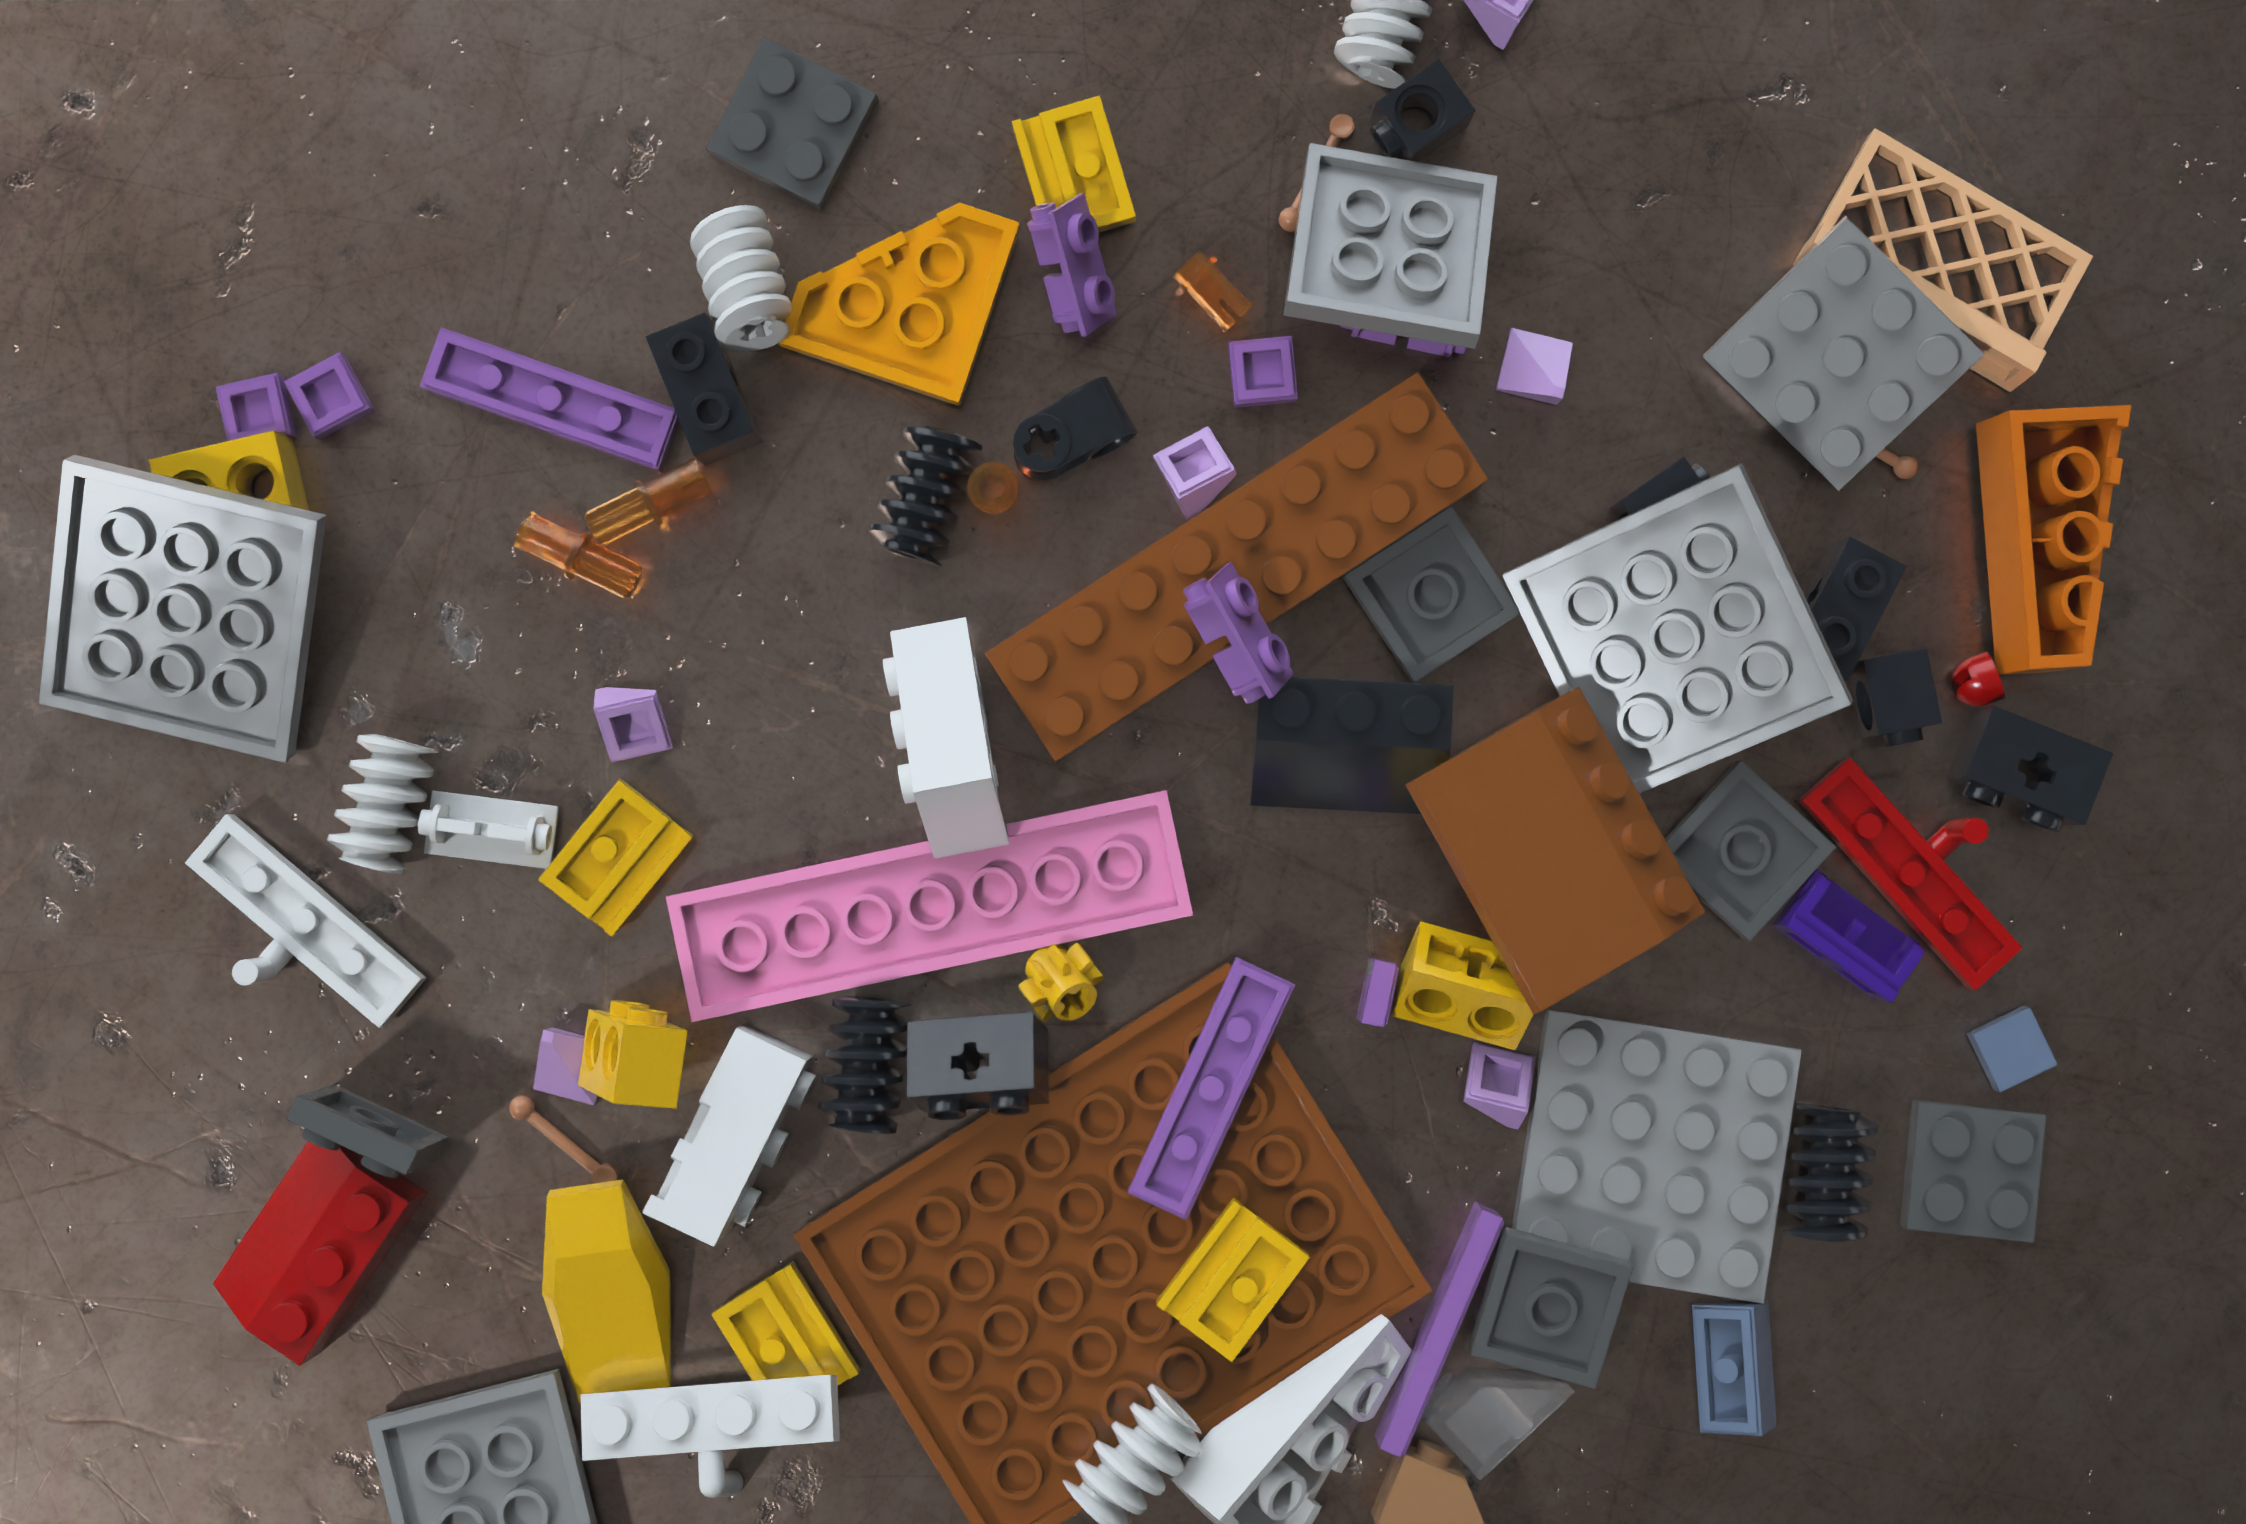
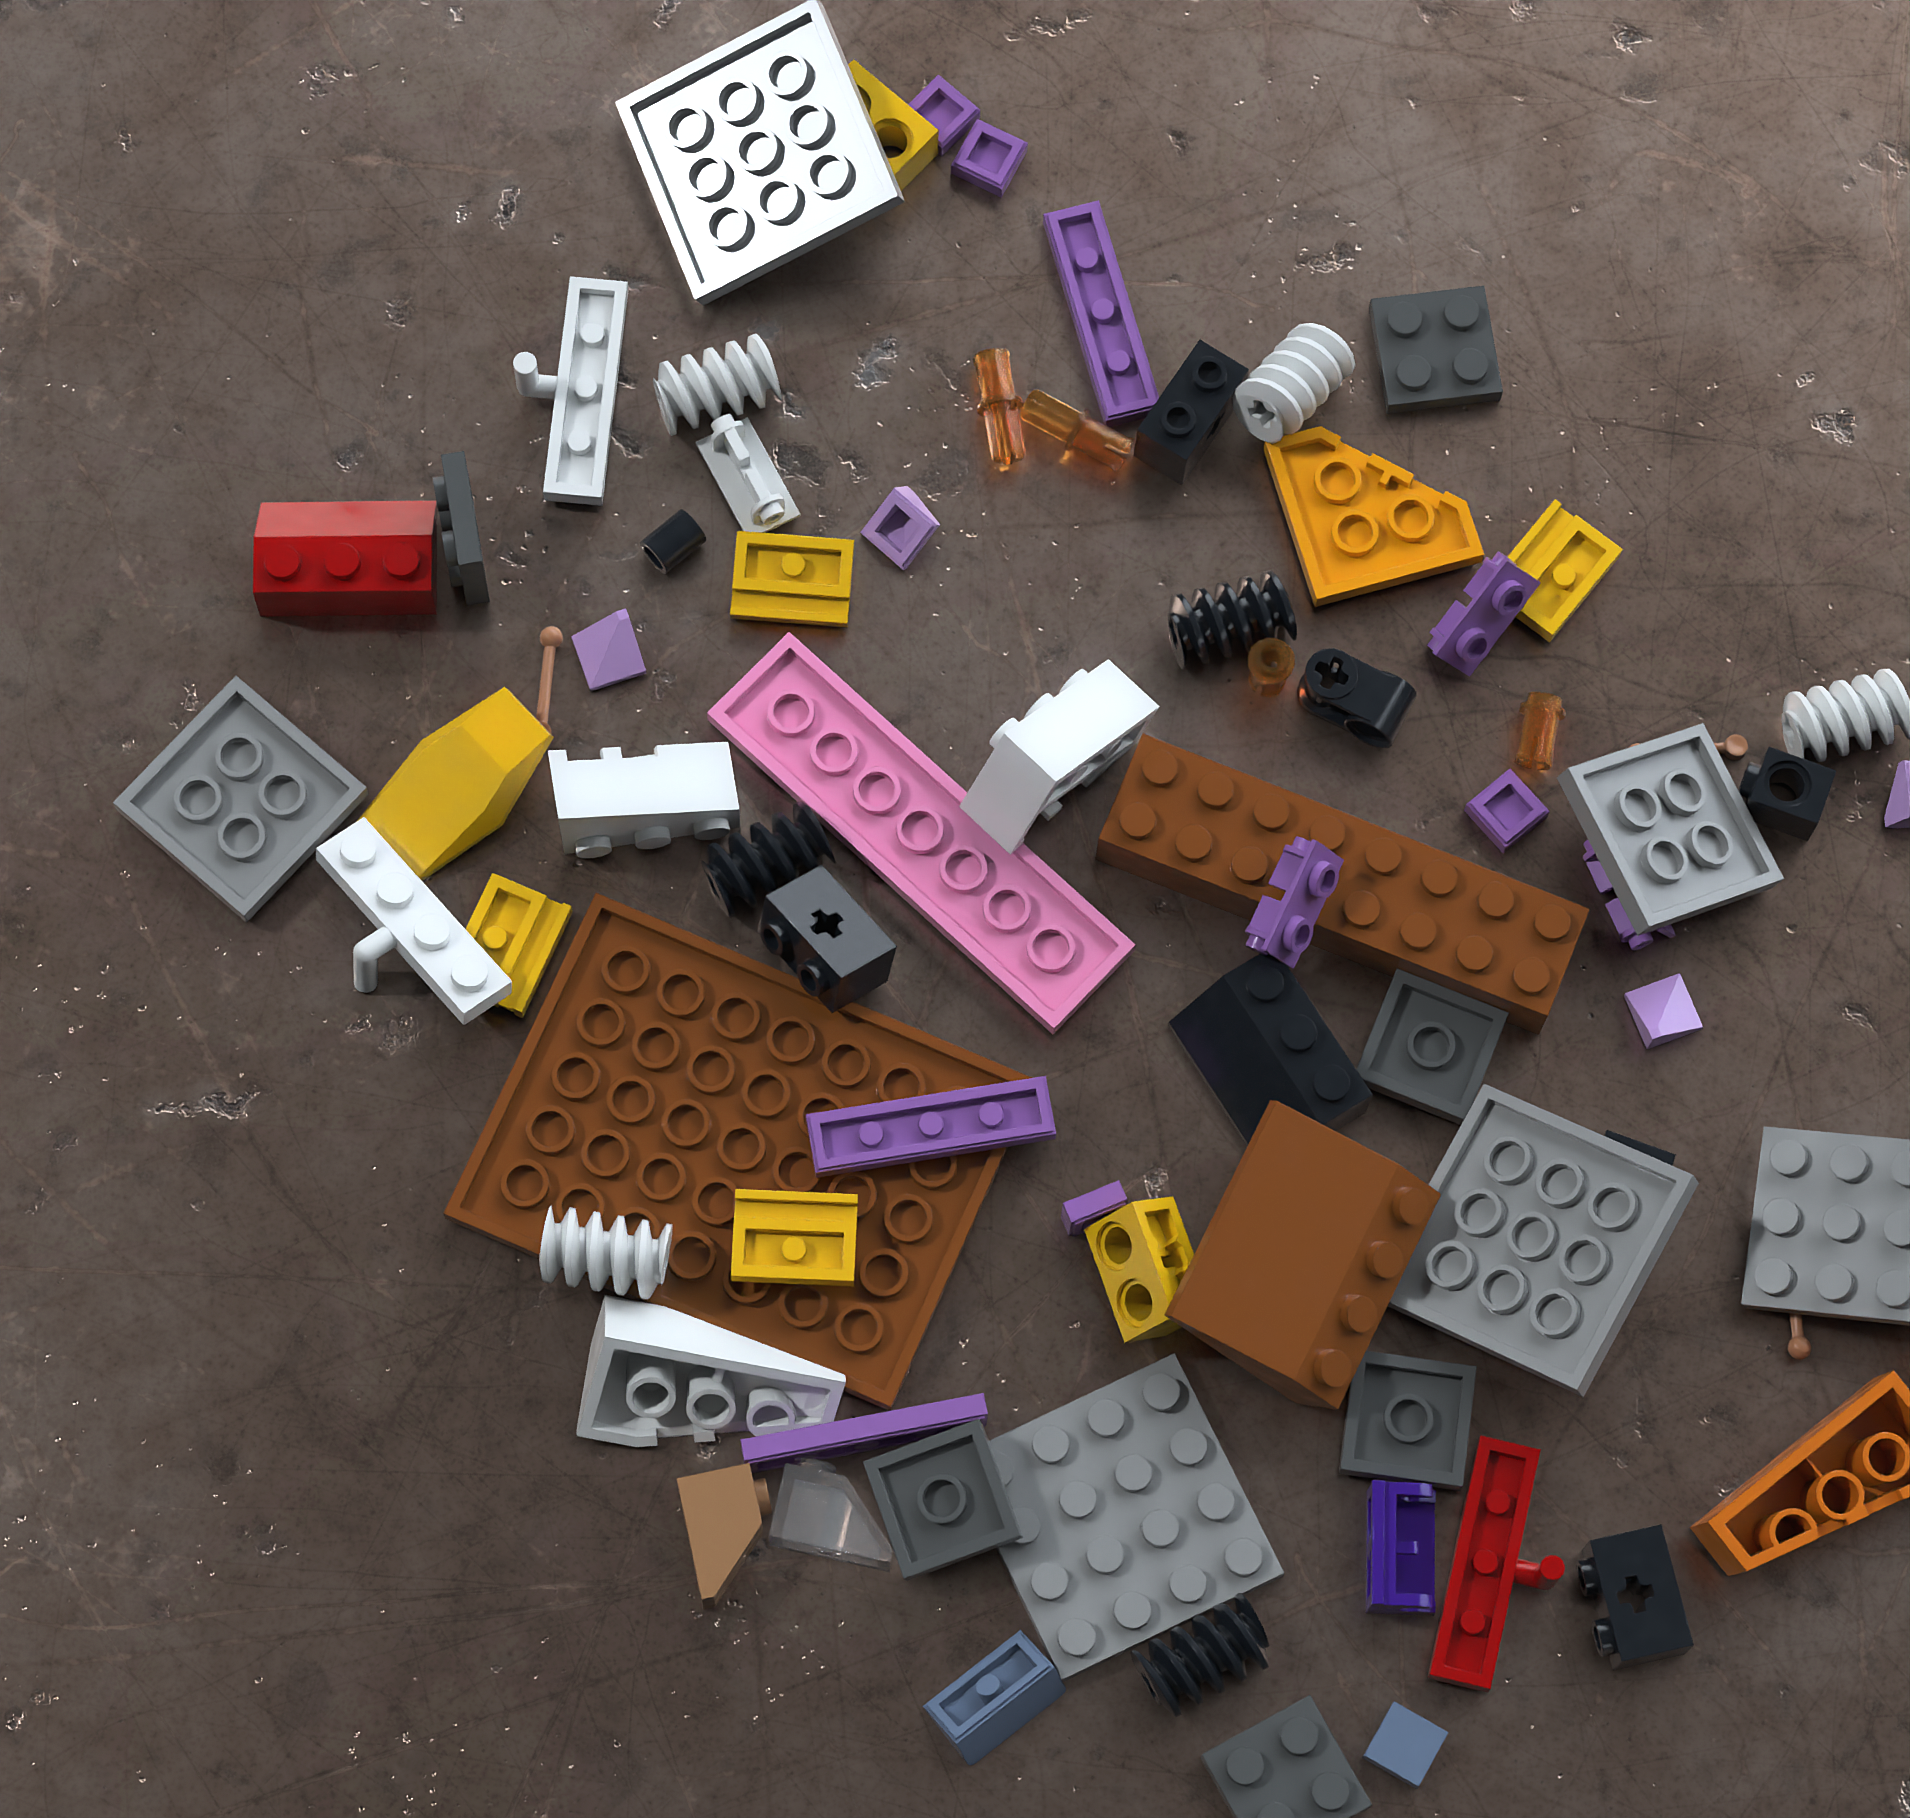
camera: 50 degrees right, 15 degrees down
yellow brick [578,1000,688,1109] -> none
yellow gear [1018,943,1103,1022] -> none
lavender slope [1153,426,1237,521] -> none
lavender slope [1463,1041,1536,1130] -> none
black brick [1804,536,1907,681] -> none
black brick [1850,647,1942,747] -> none
red hinge [1951,651,2005,707] -> none
none -> black hinge [640,509,706,574]

